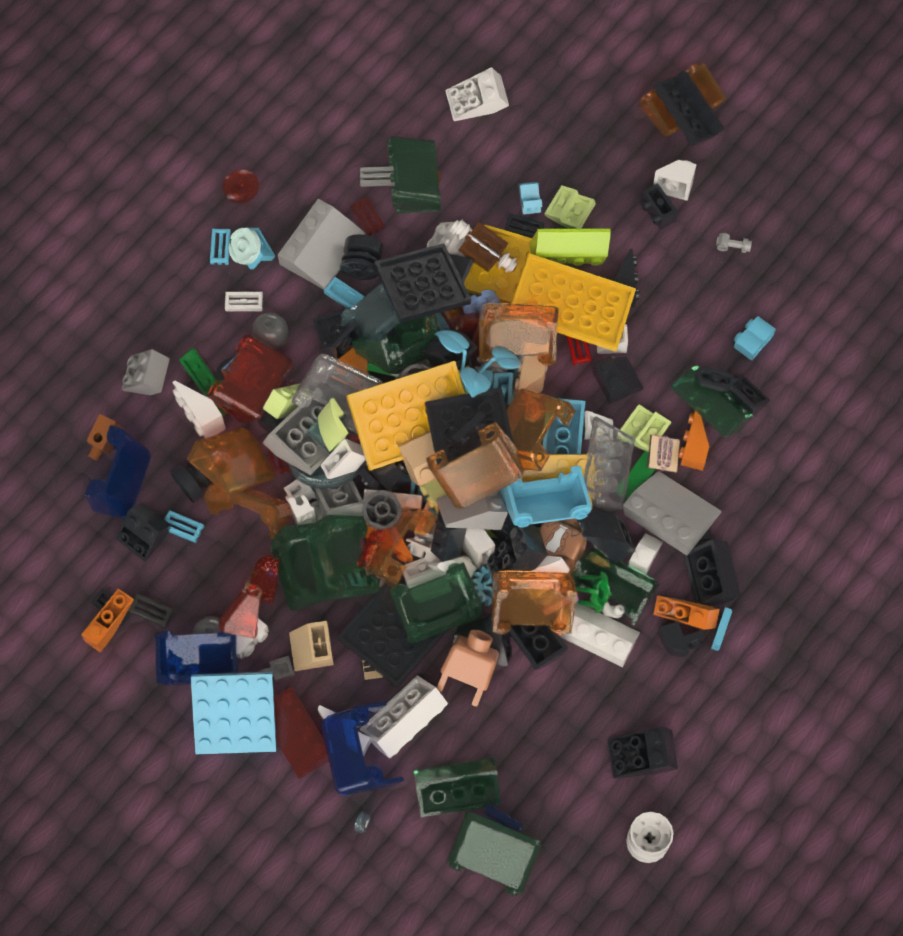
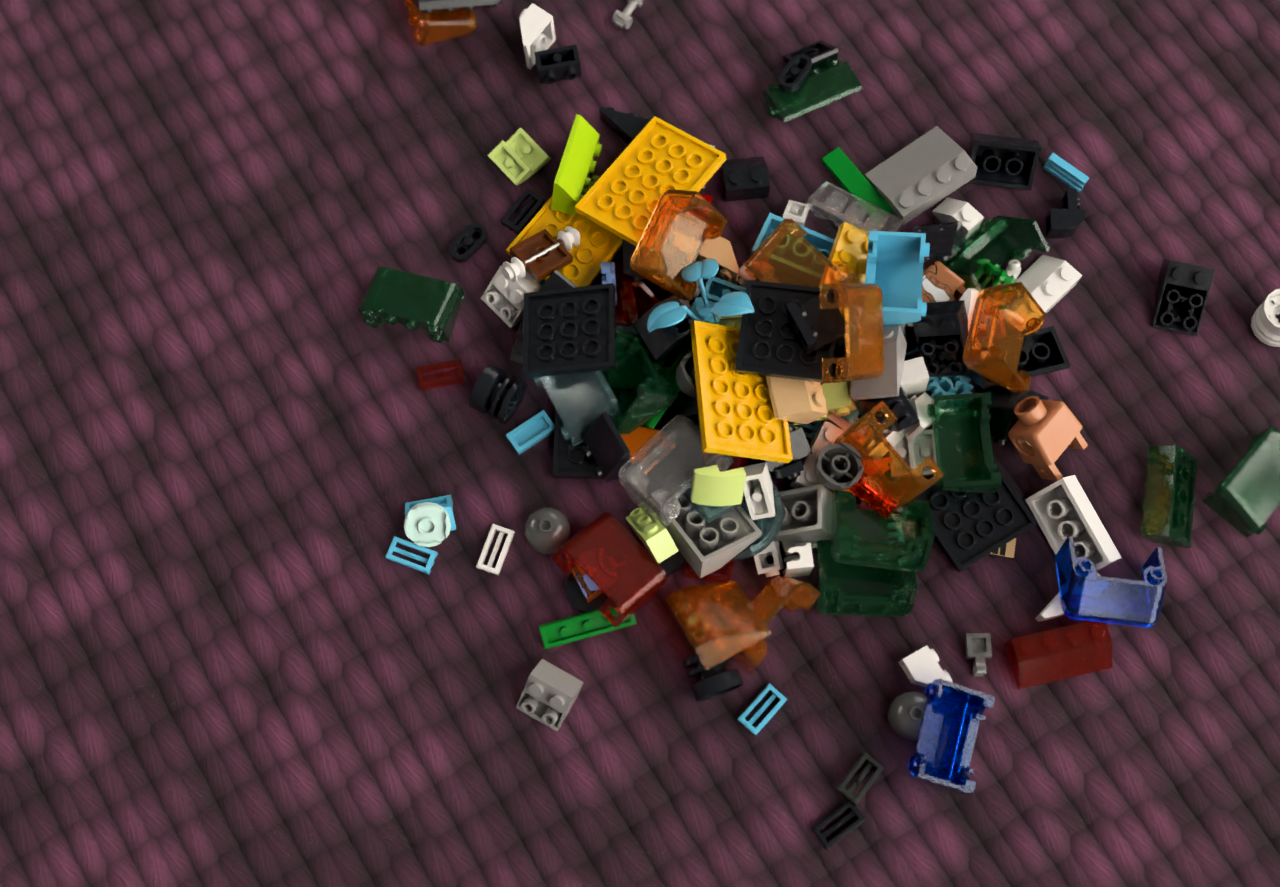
camera: 70 degrees left, 5 degrees up
orange slope [81,589,134,652] -> none
clear blue windscreen [85,425,151,518] -> none
dark orange torso [87,414,125,461] -> none
black slope [116,503,172,561] -> none
white slope [172,381,226,441] -> none
medium azure plate [191,672,277,754] -> none
clear red windscreen [218,556,280,639] -> none
clear red dish [223,170,259,203] -> none
light grey slope [278,199,366,289] -> none
tan slope [289,621,334,671] -> none
clear light blue tile [355,812,370,834] -> none
light grey tile [360,166,397,187] -> none
white slope [445,67,509,121] -> none
clear blue tile [484,804,523,835] -> none
medium azure brick [519,182,542,214] -> none
yellowish green slope [617,405,671,452] -> none
piece [647,435,680,473] -> none
orange slope [653,595,720,630] -> none
orange slope [679,407,709,471] -> none
medium azure brick [734,316,776,361] -> none
none -> black plate [450,223,488,262]

